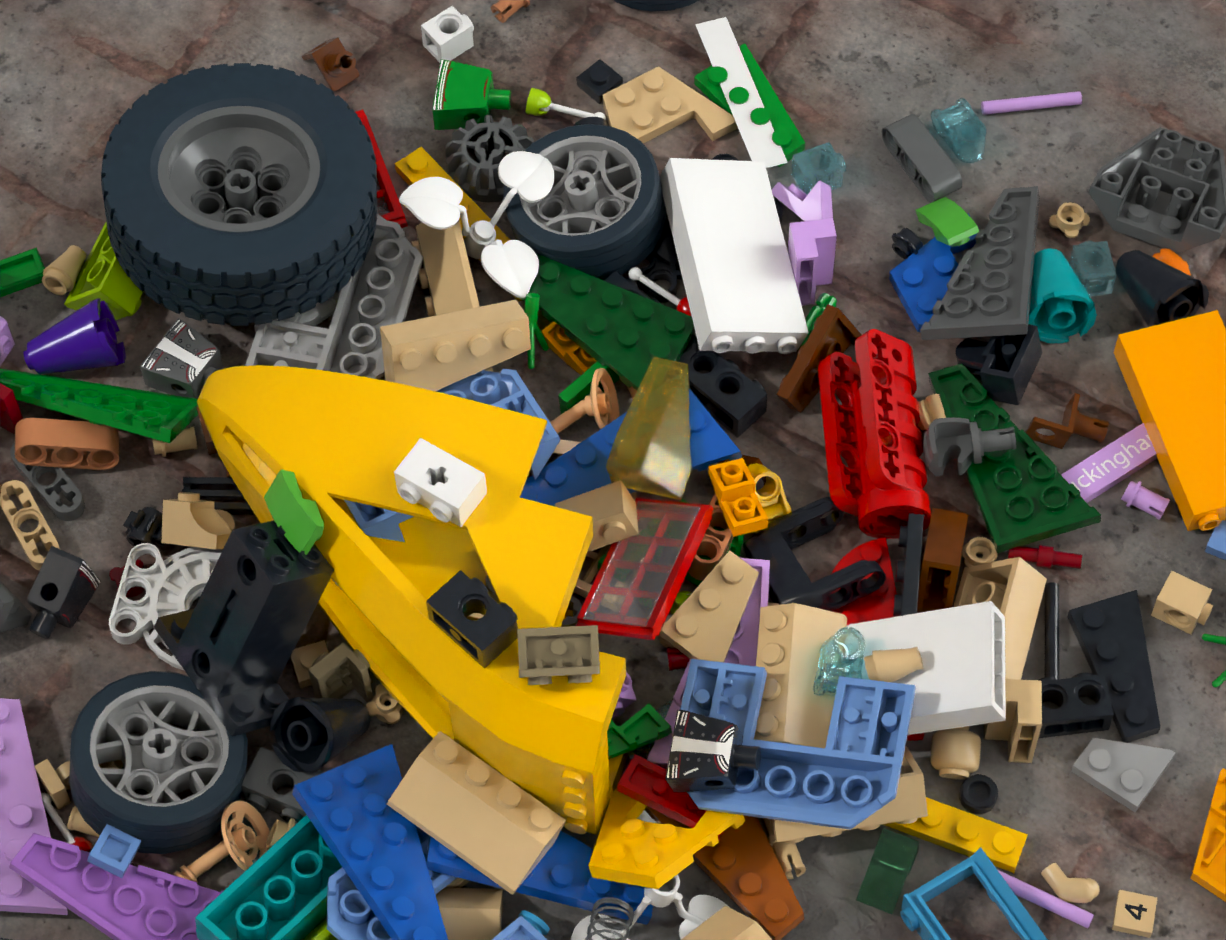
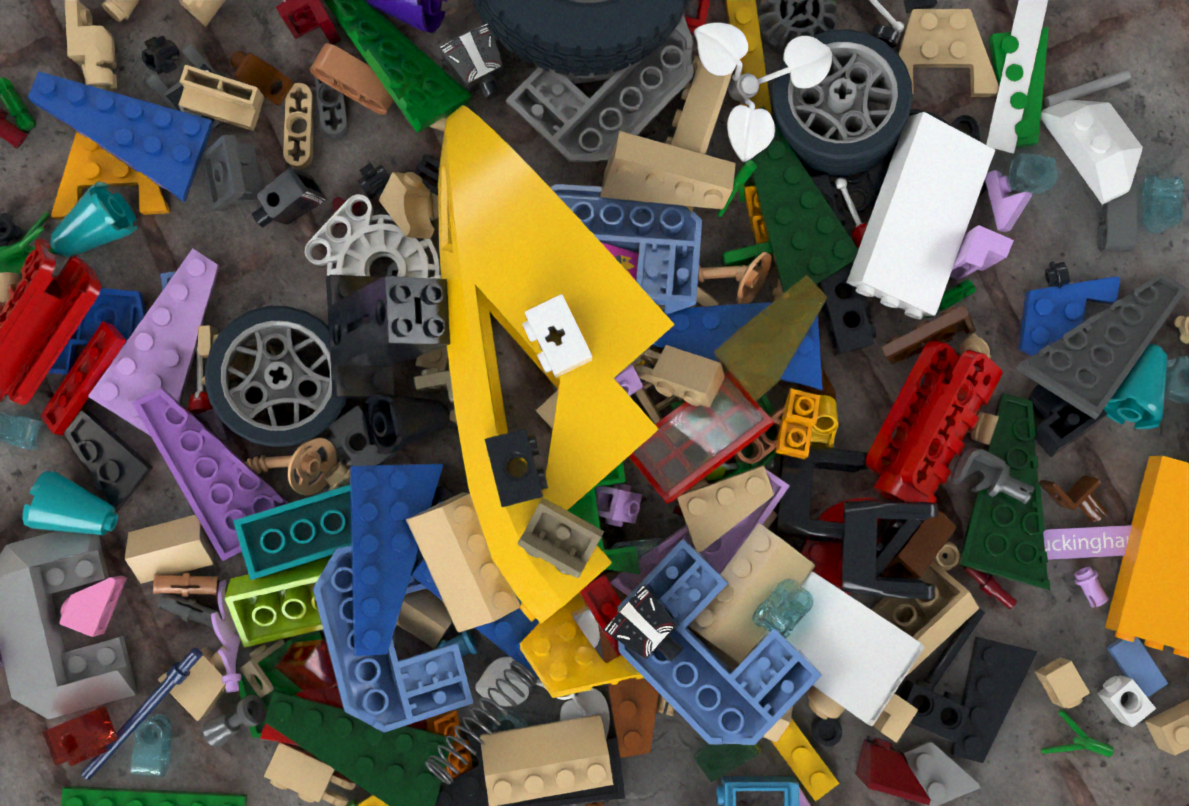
camera: 25 degrees right, 25 degrees up
medium blue tile [87,824,141,878] -> none
bright green slope [264,469,324,555] -> none
tan cone [864,647,923,682] -> none
bright green slope [915,197,979,247] -> none
none -> black connector [841,500,939,599]
none -> dark red slope [855,737,931,805]
none -> white wedge [1041,100,1143,204]
none -> light grey bar [1044,69,1131,108]

